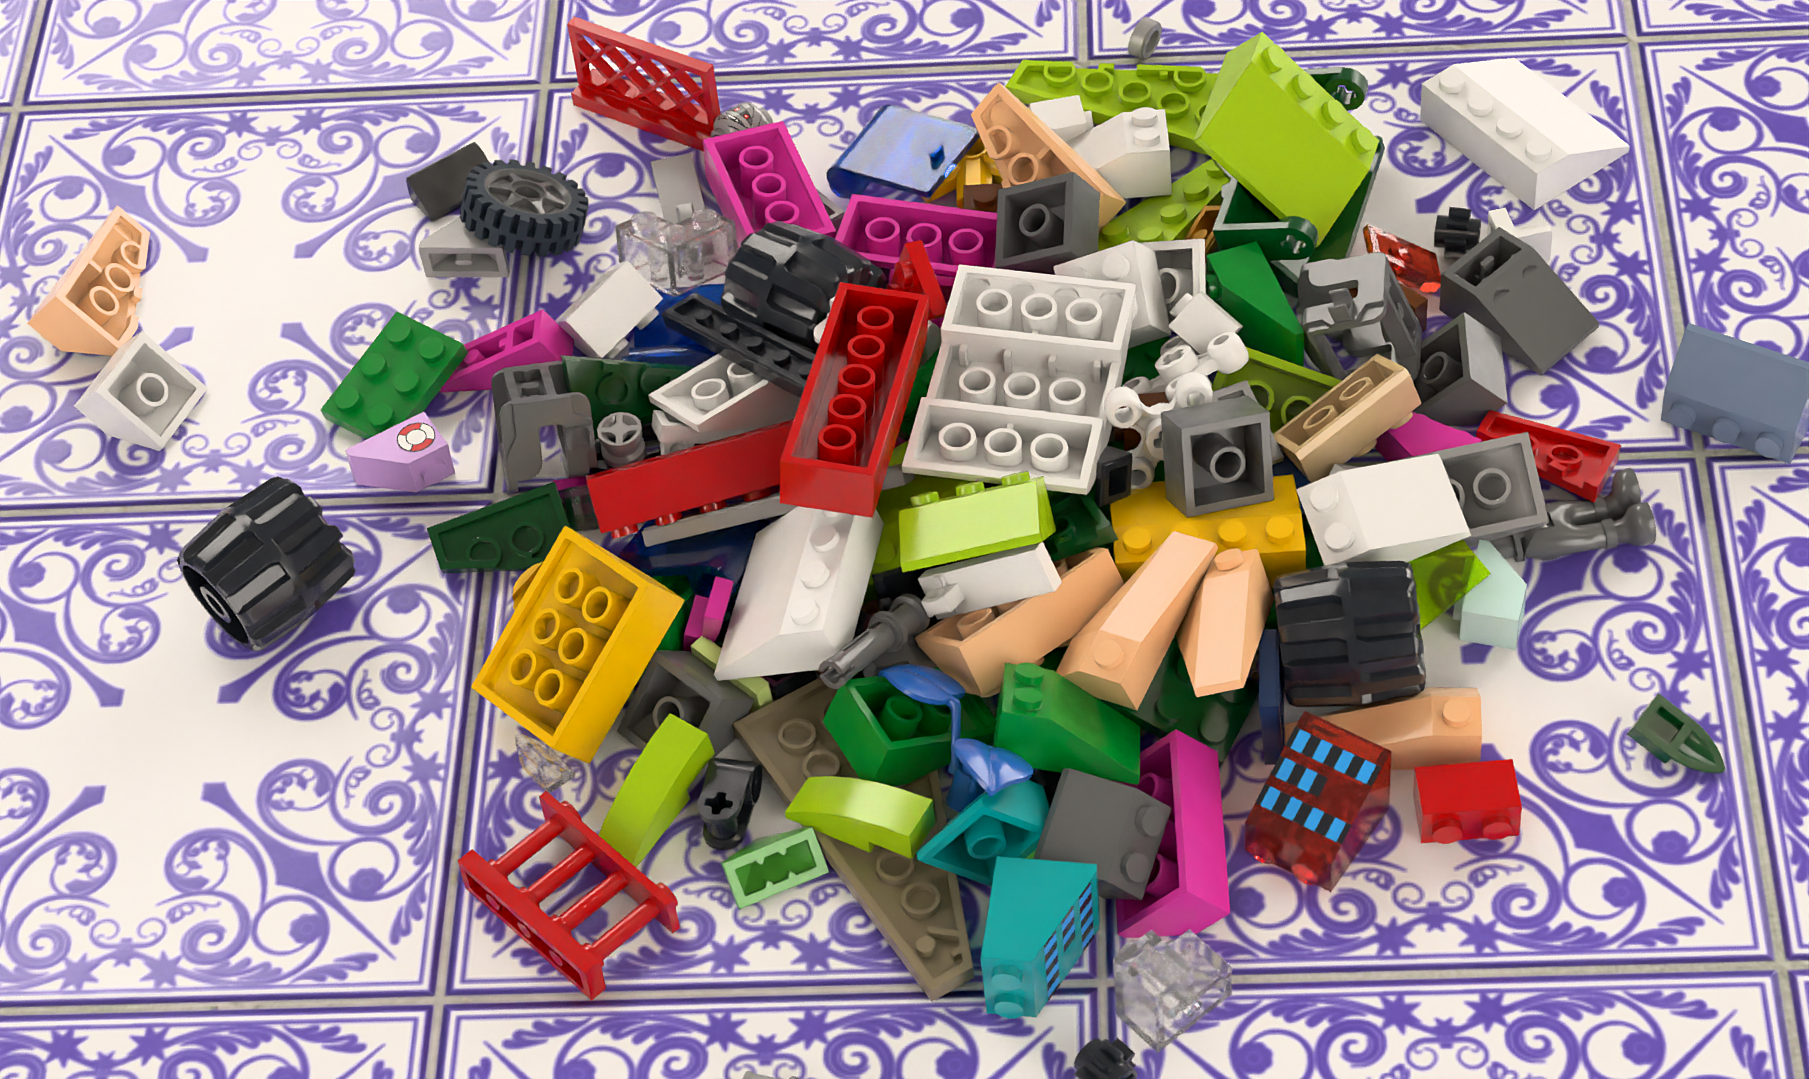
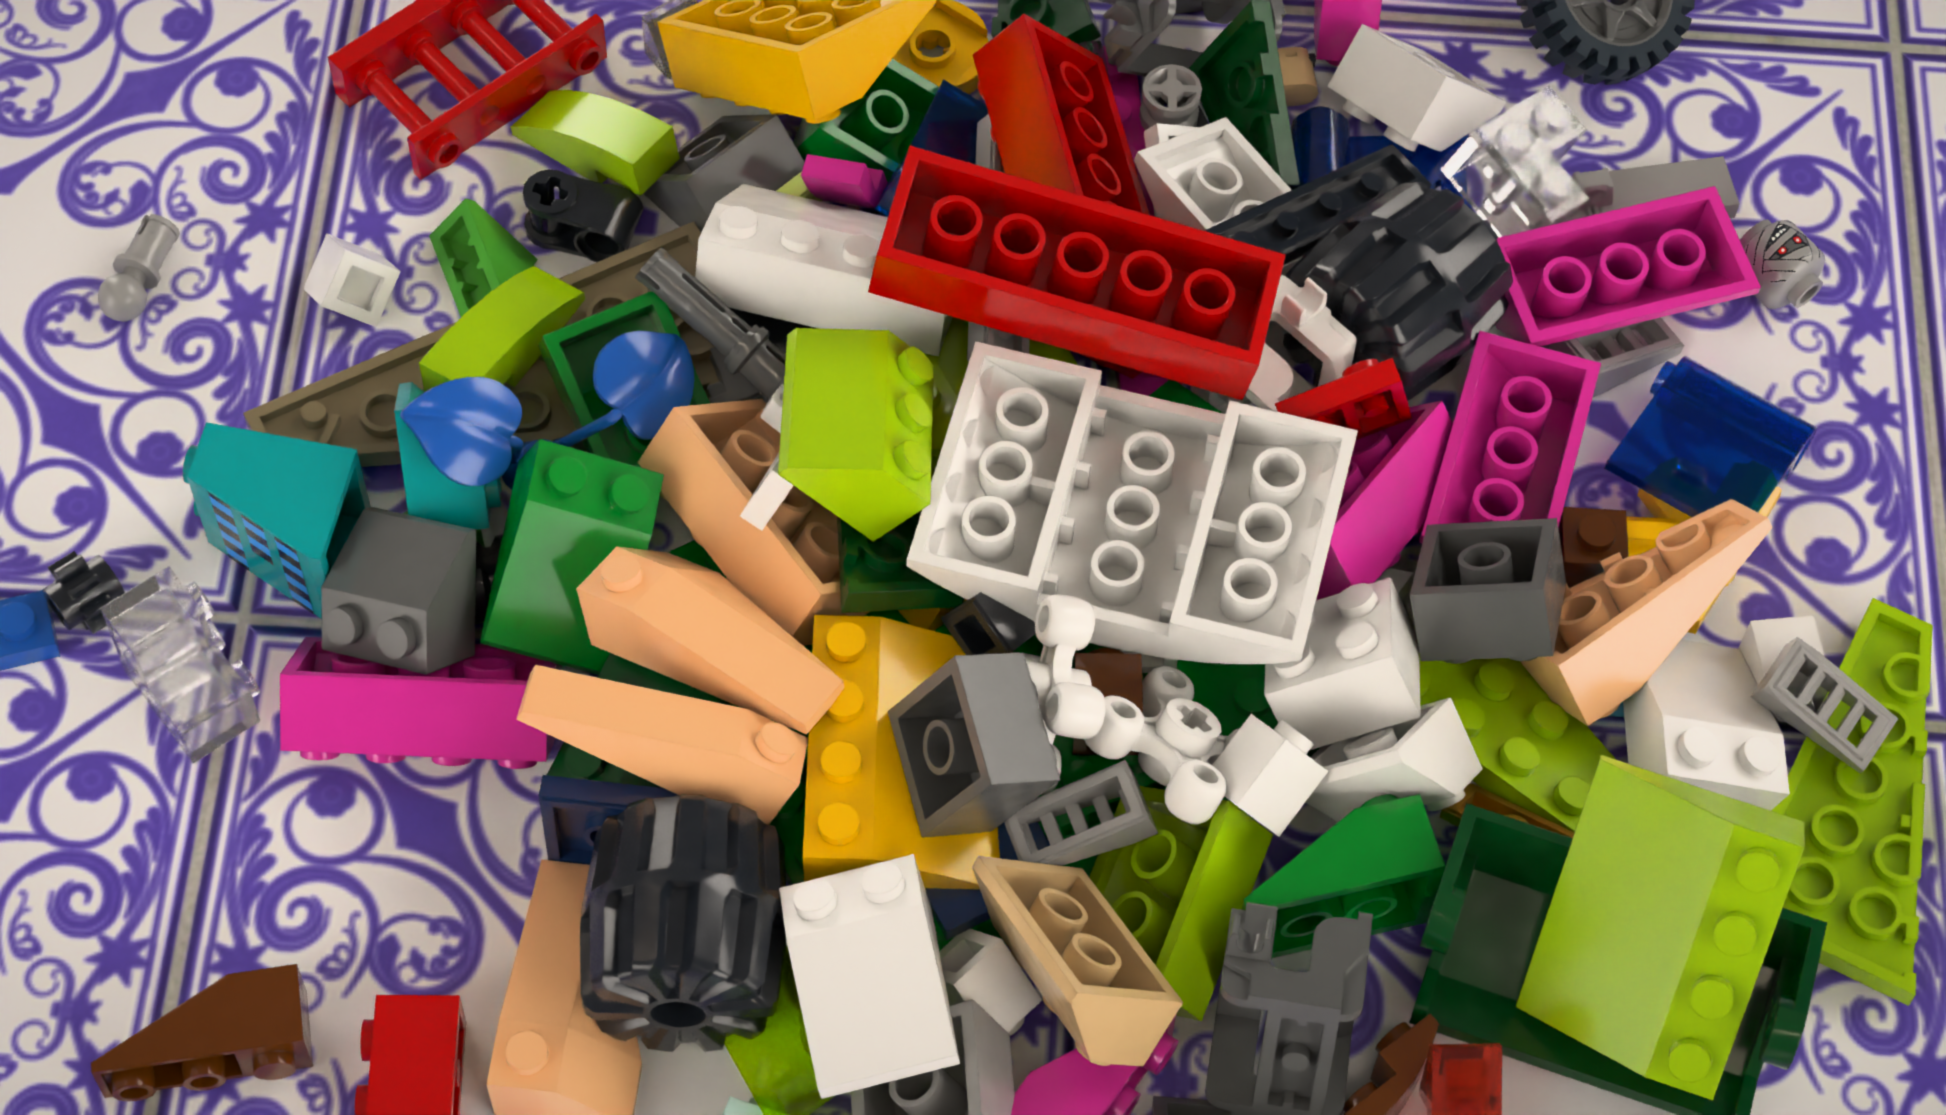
camera: 85 degrees right, 10 degrees up
red fence [567,16,722,152] -> none
clear red slope [1245,711,1392,892] -> none
none -> reddish brown slope [91,964,313,1102]
none -> white panel [304,234,401,327]
none -> light grey slope [1751,637,1898,773]

